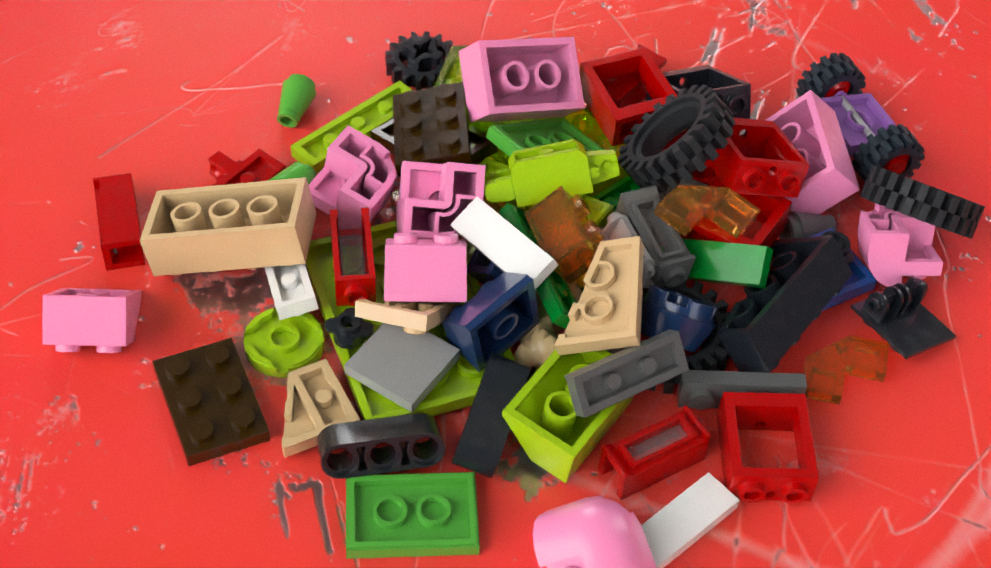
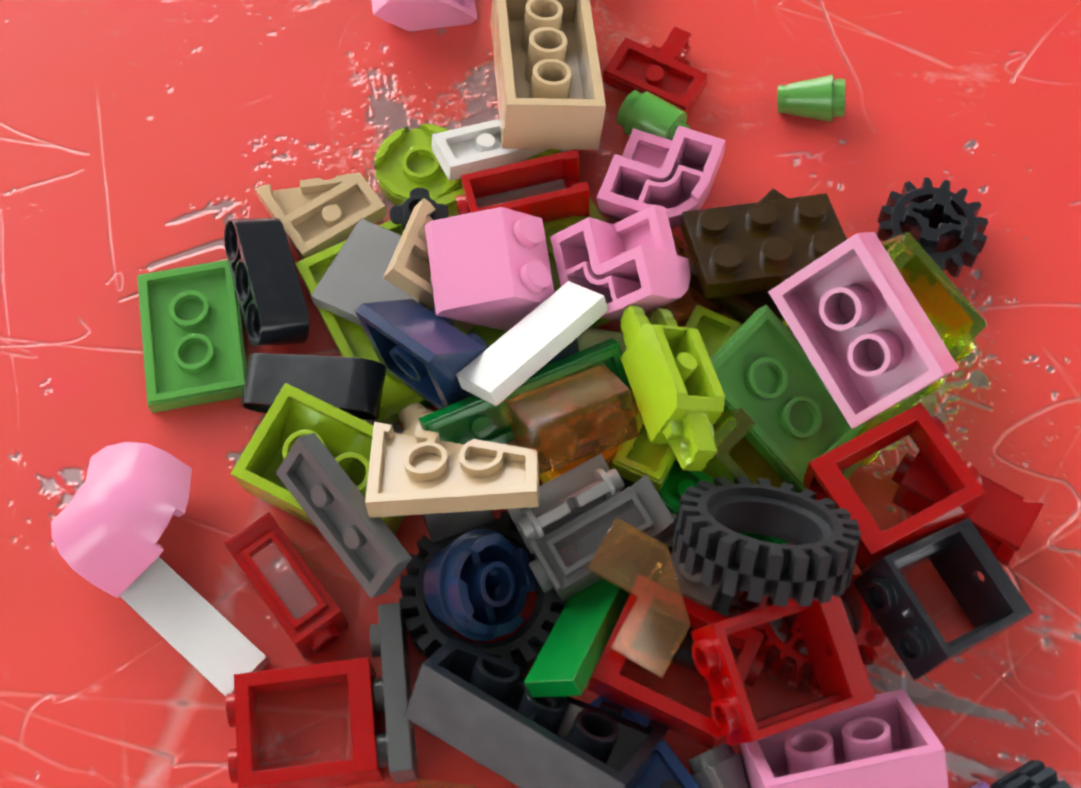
camera: 90 degrees right, 15 degrees up
dark brown plate [152,338,270,466] -> none
lime plate [291,80,412,174] -> none

